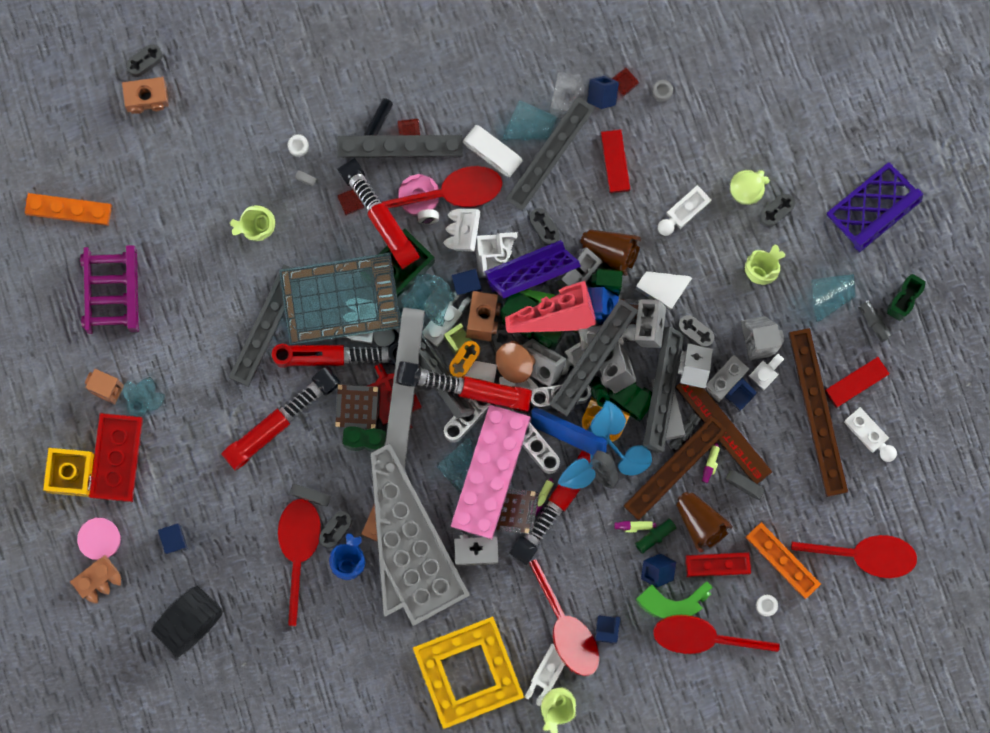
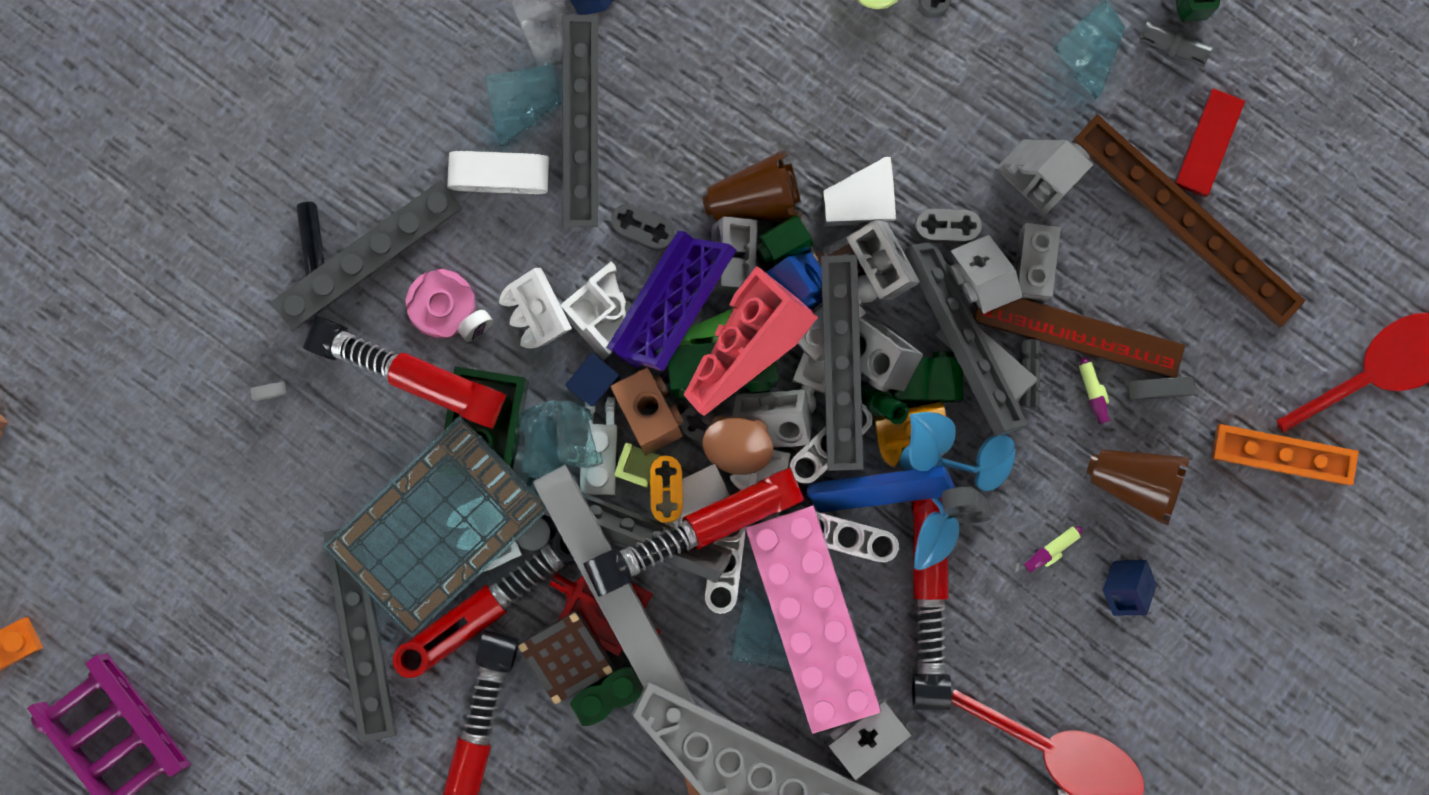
camera: 30 degrees left, 5 degrees up
yellowish green hat [230,205,275,241] -> none
white tile [288,135,309,157] -> none
clear red tile [337,189,365,216] -> none
red piece [381,166,502,209] -> none
clear red tile [398,118,420,135] -> none
tile [495,489,539,535] -> none
yellowish green piece [530,478,554,517] -> none
dark blue panel [595,615,620,644] -> none
red tile [601,129,630,194] -> none
reddish brown tile [623,415,728,521] -> none
dark green pin [635,518,677,554] -> none
bright green arch [635,581,713,619] -> none
red piece [653,615,780,654] -> none
white plate [658,185,711,236] -> none
red tile [685,552,751,577] -> none
dark blue panel [725,378,757,411] -> none
yellowish green hat [745,245,785,285] -> none
white plate [748,354,784,391] -> none
white tile [756,595,778,617] -> none
white plate [844,407,897,462] -> none

